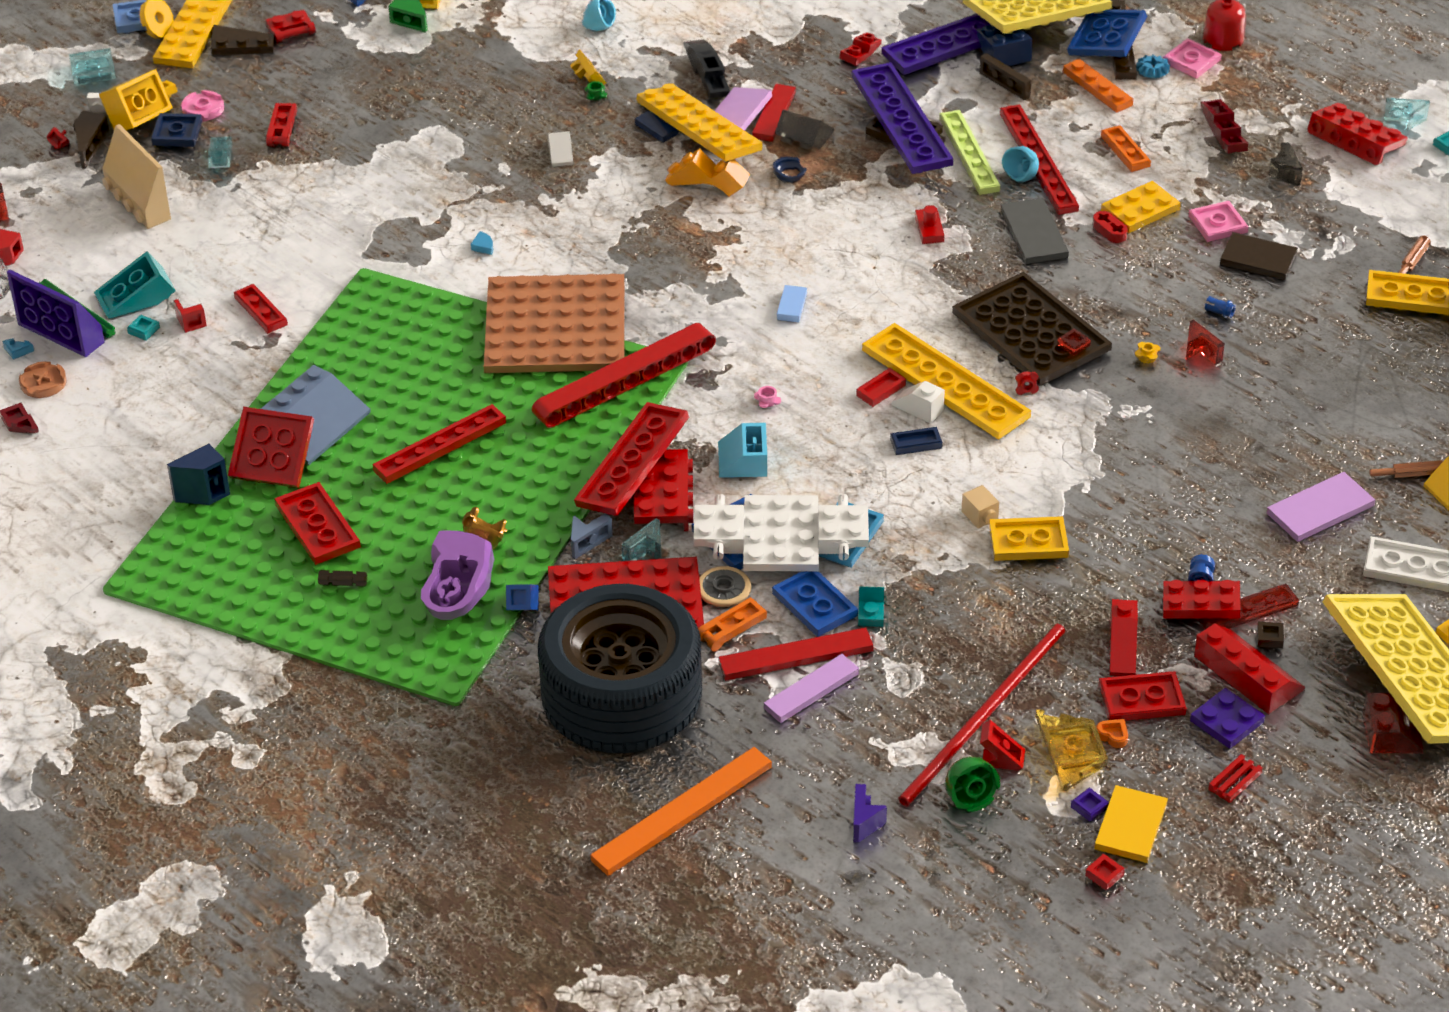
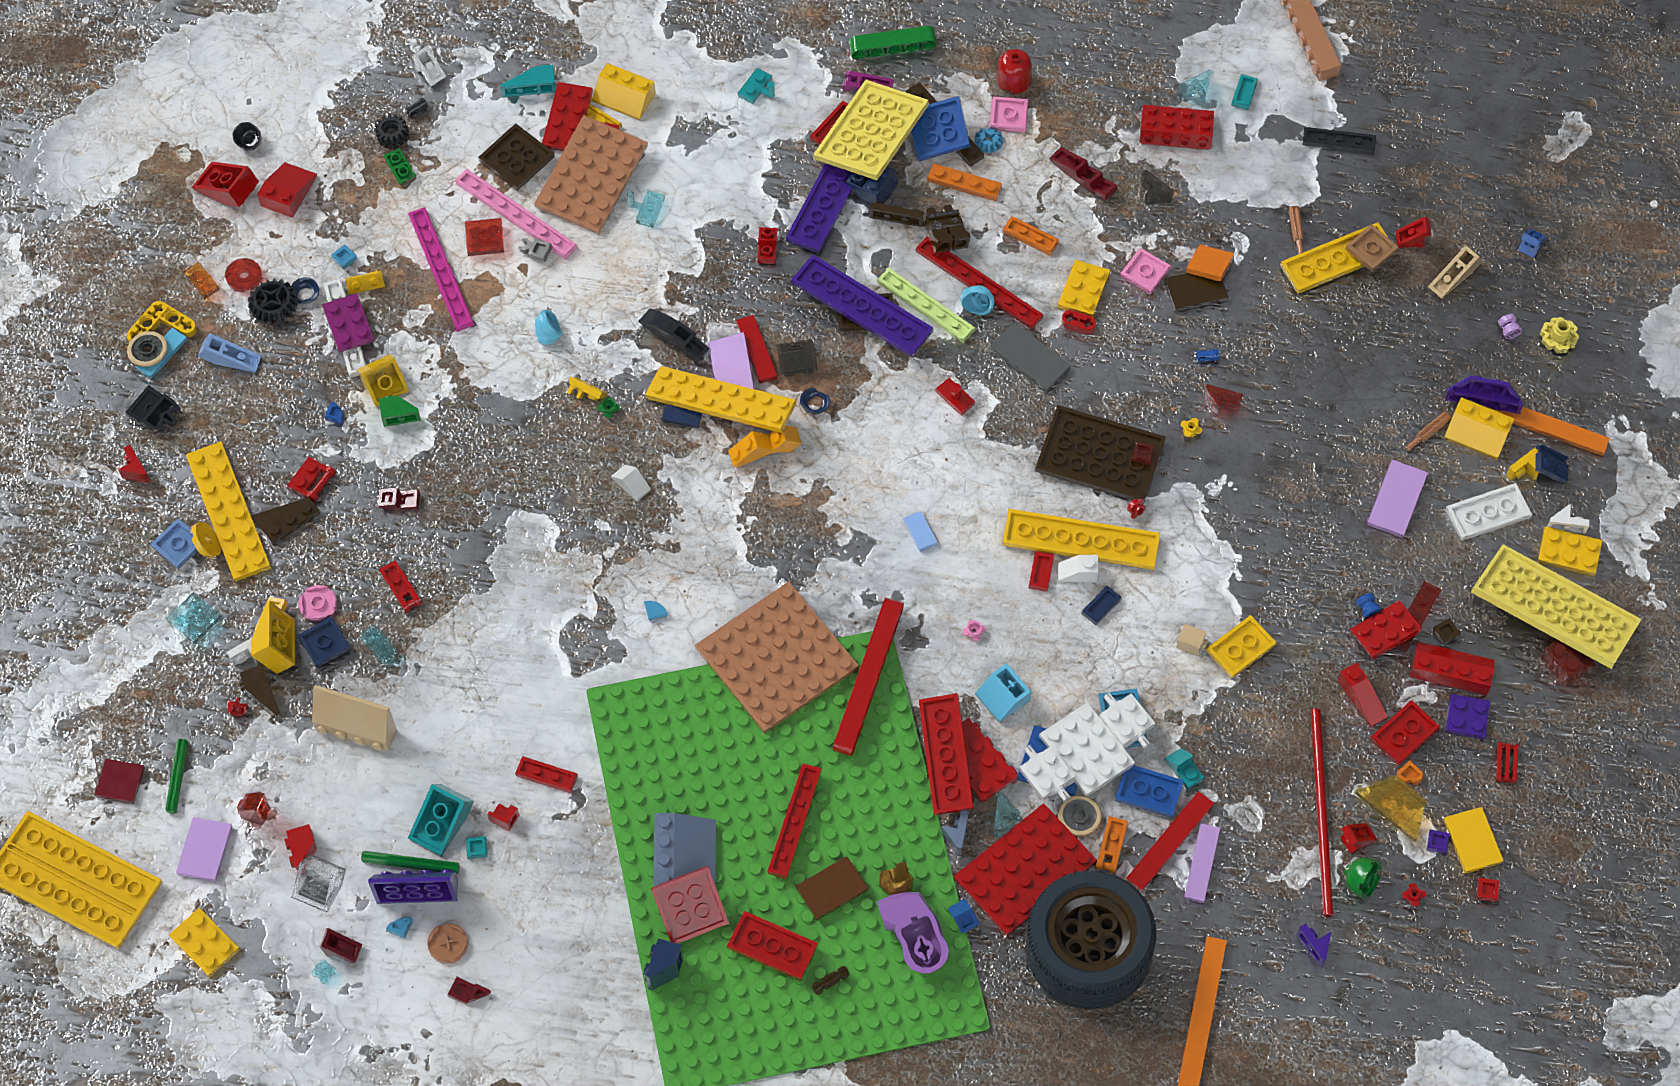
camera: 35 degrees left, 20 degrees up
none -> slope [377,488,420,510]
none -> reddish brown tile [795,856,868,921]
none -> dark brown hips [925,205,971,253]
none -> orange tile [1186,244,1234,282]
none -> red plate [1402,883,1426,907]

